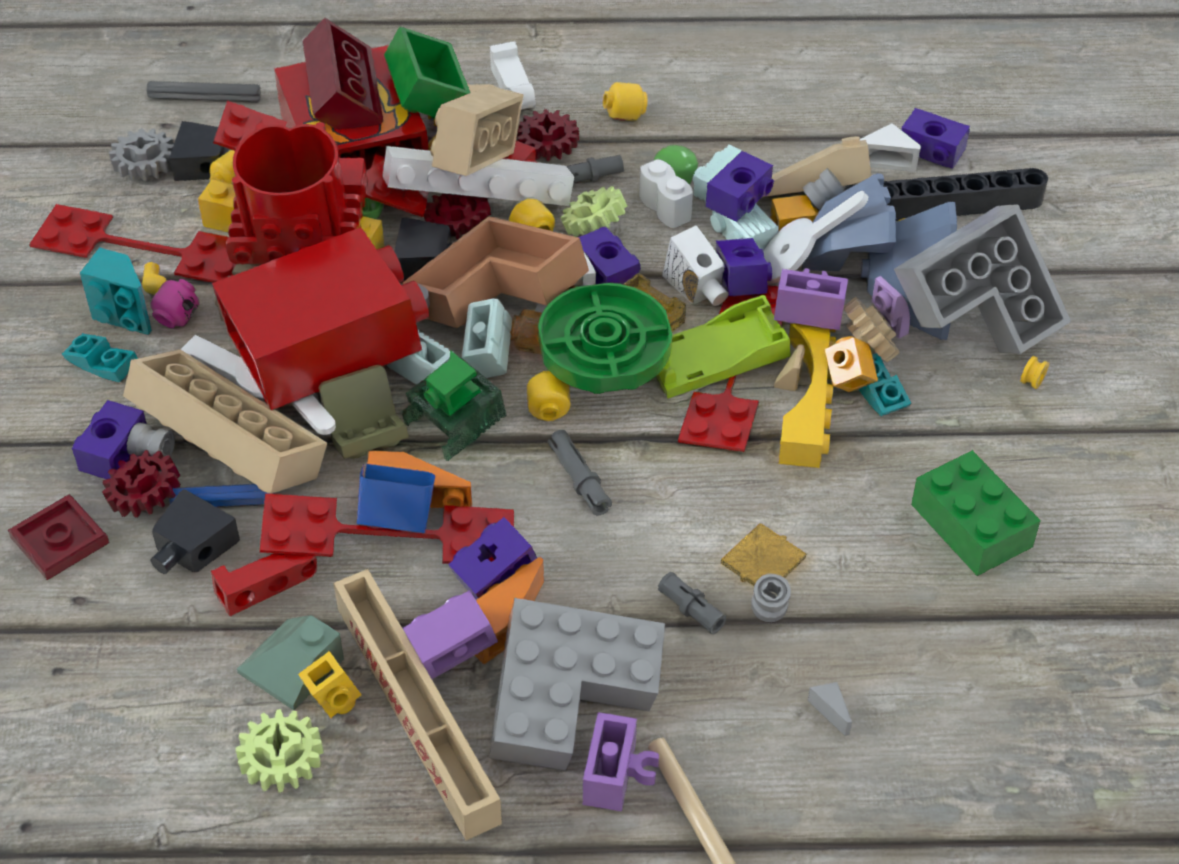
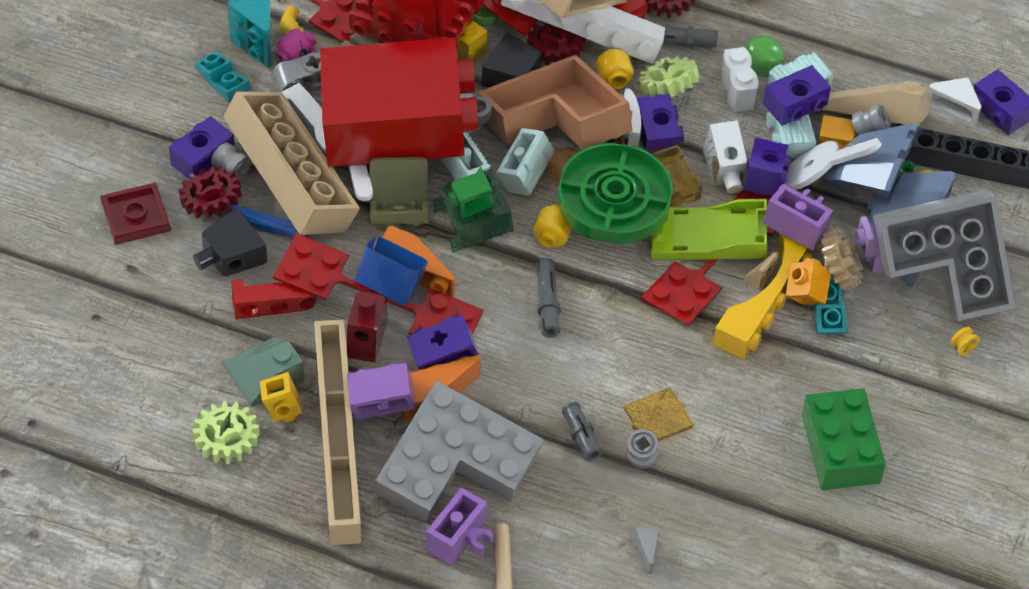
camera: 20 degrees right, 5 degrees up
none -> light grey piece [273,52,321,92]
none -> dark red torso [347,292,388,363]

